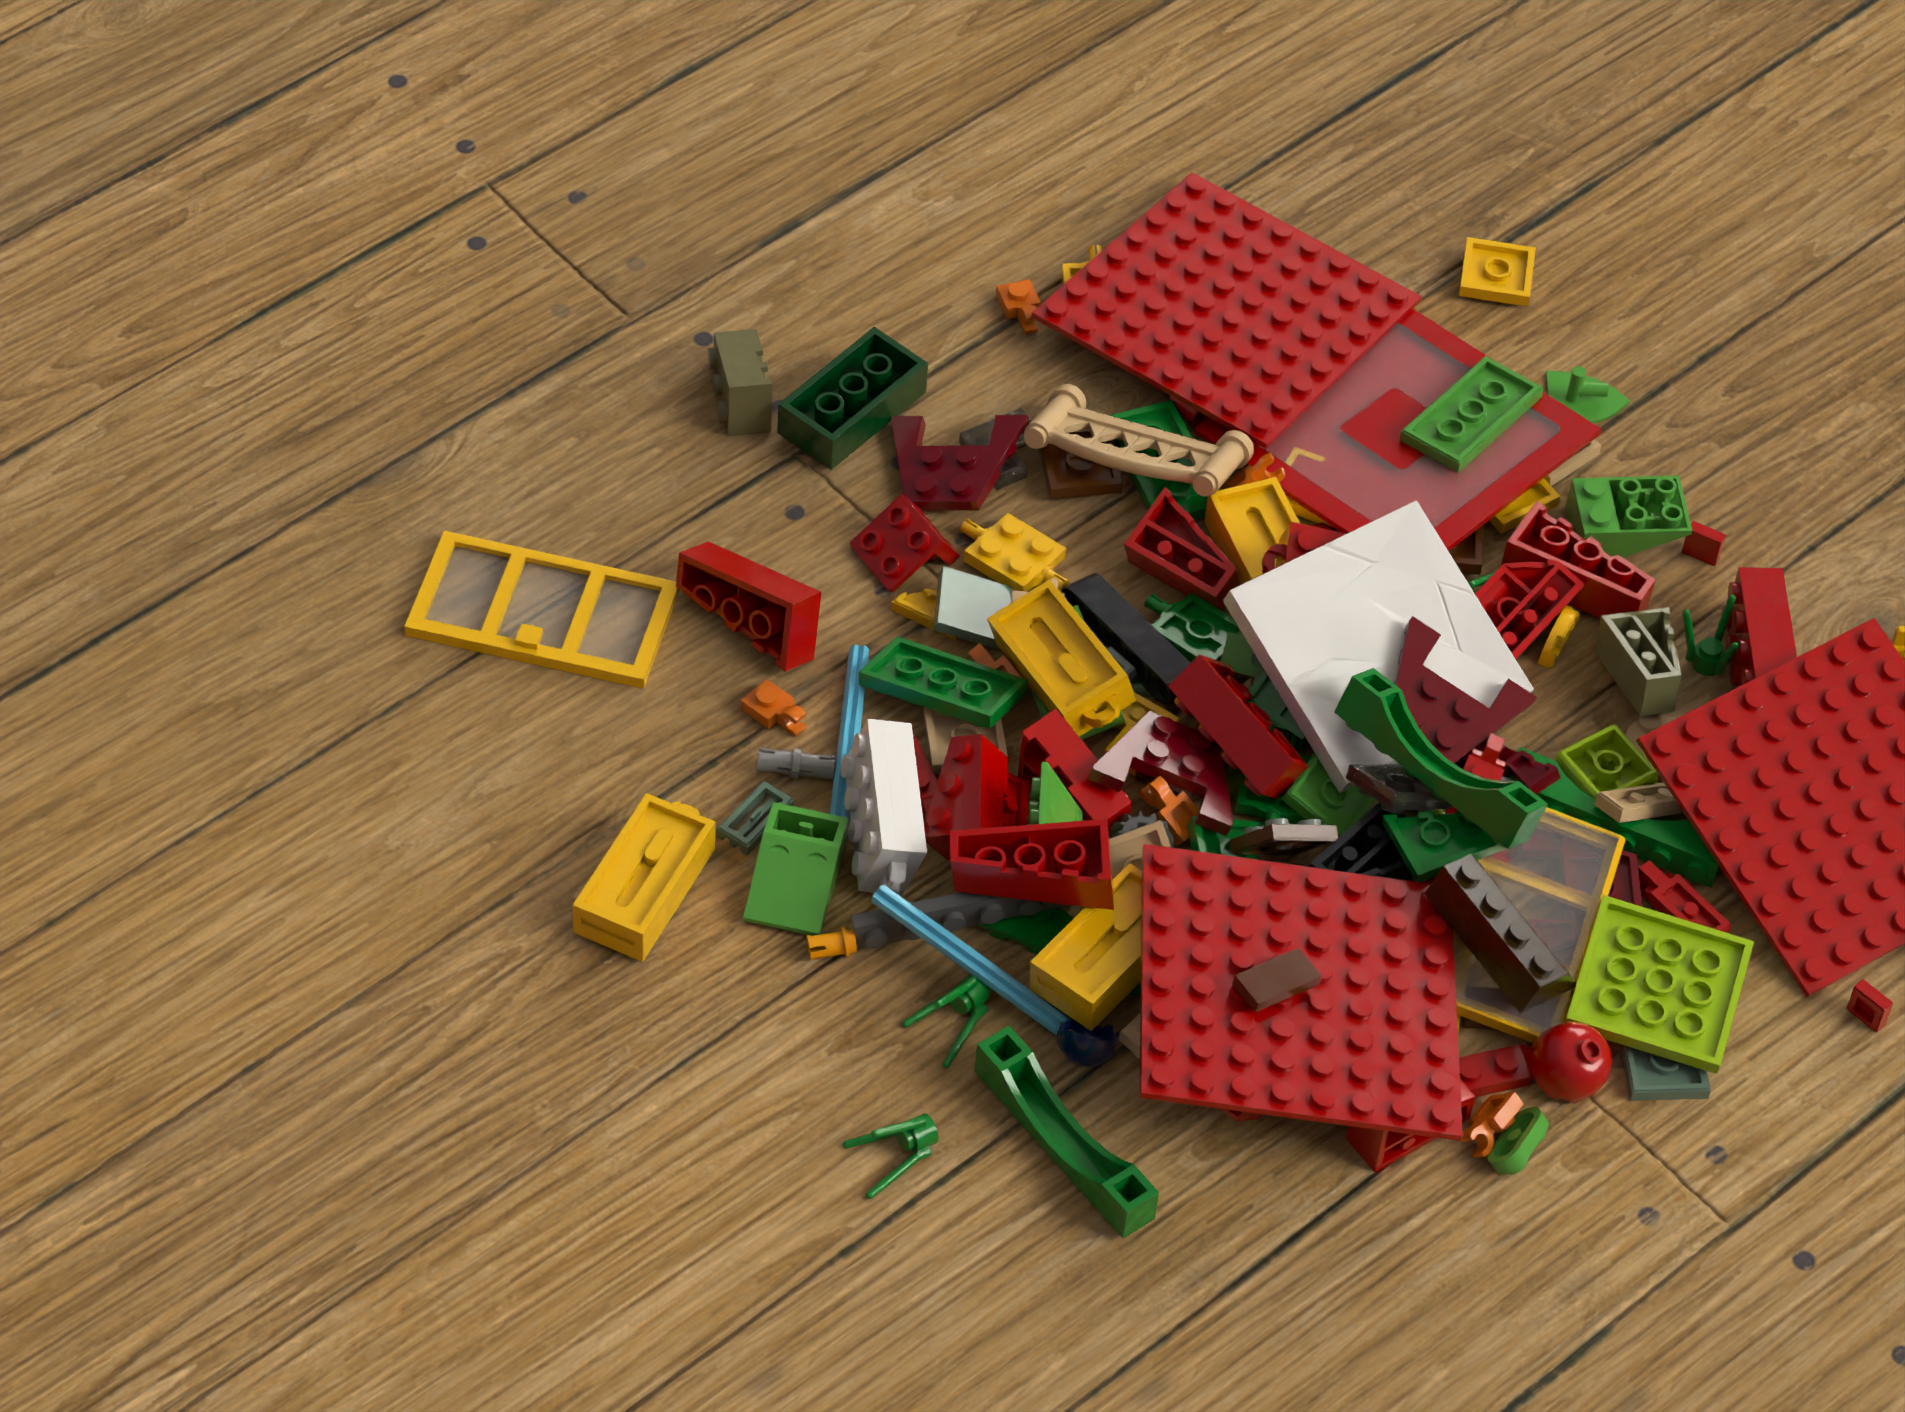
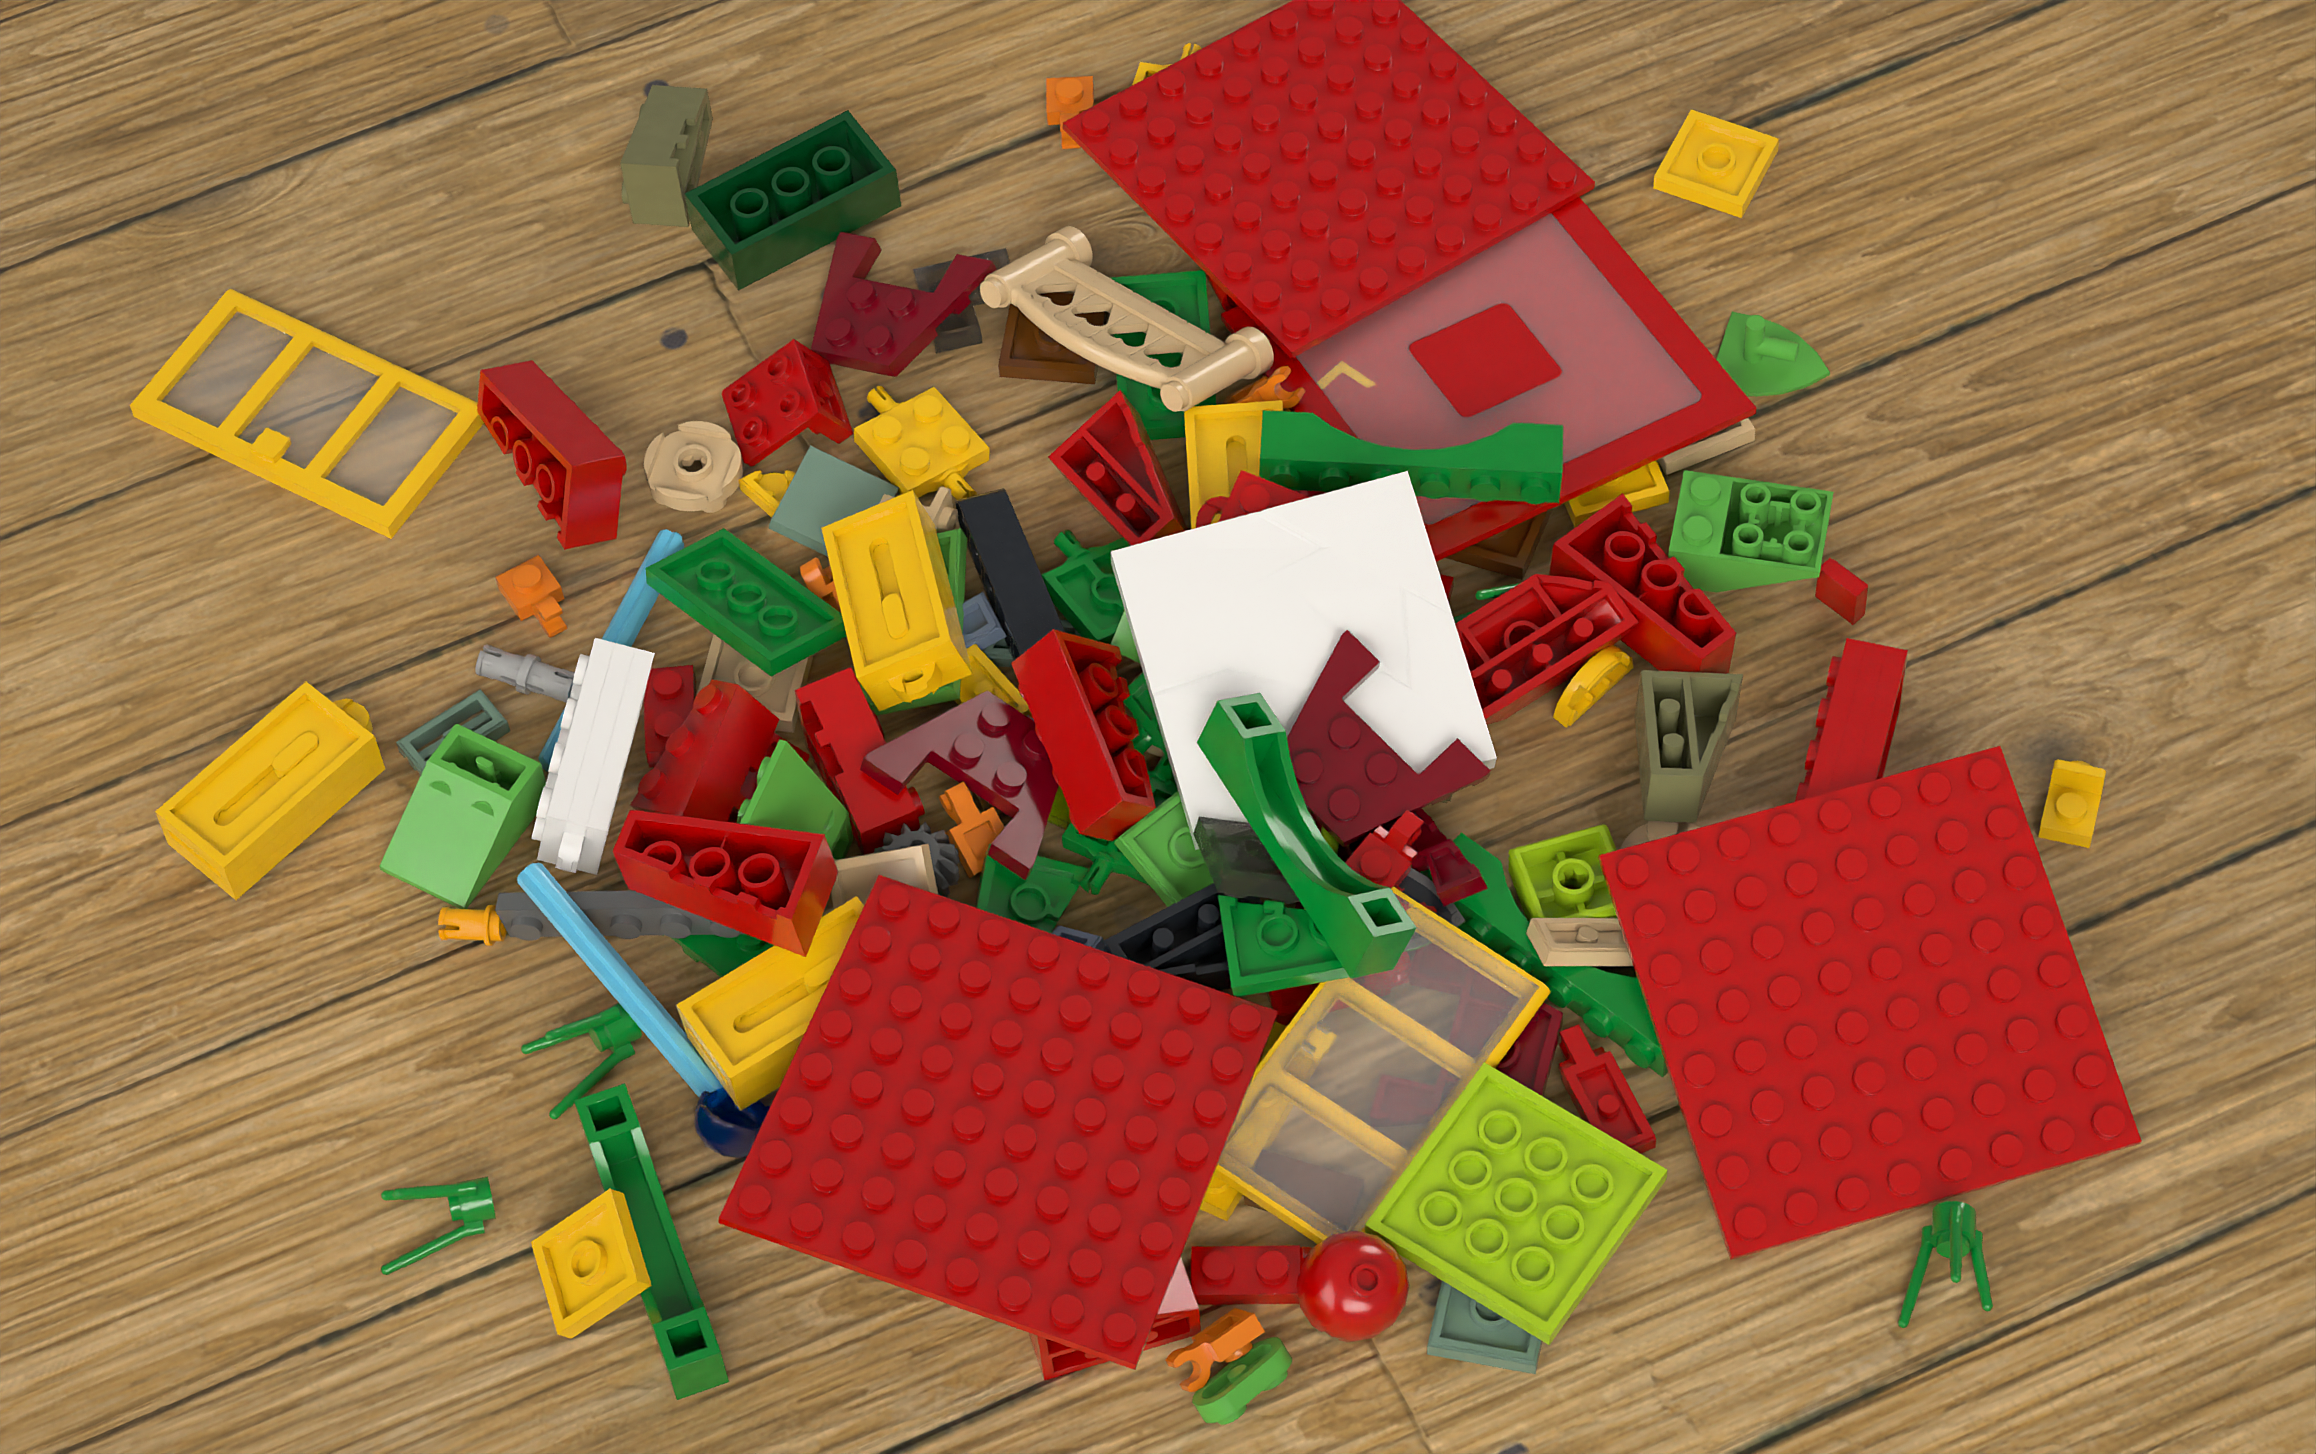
camera: 25 degrees right, 5 degrees up
reddish brown piece [1229,818,1338,856] -> none
reddish brown tile [1232,948,1322,1012] -> none
bright green tile [1400,356,1544,473] -> none
dark brown slope [1424,854,1577,1014] -> none
green plant [1682,595,1739,676] -> none
red tile [1846,979,1893,1032] -> none
none -> yellow plate [531,1189,652,1339]
none -> tan plate [644,421,743,513]
none -> green arch [1259,410,1563,504]

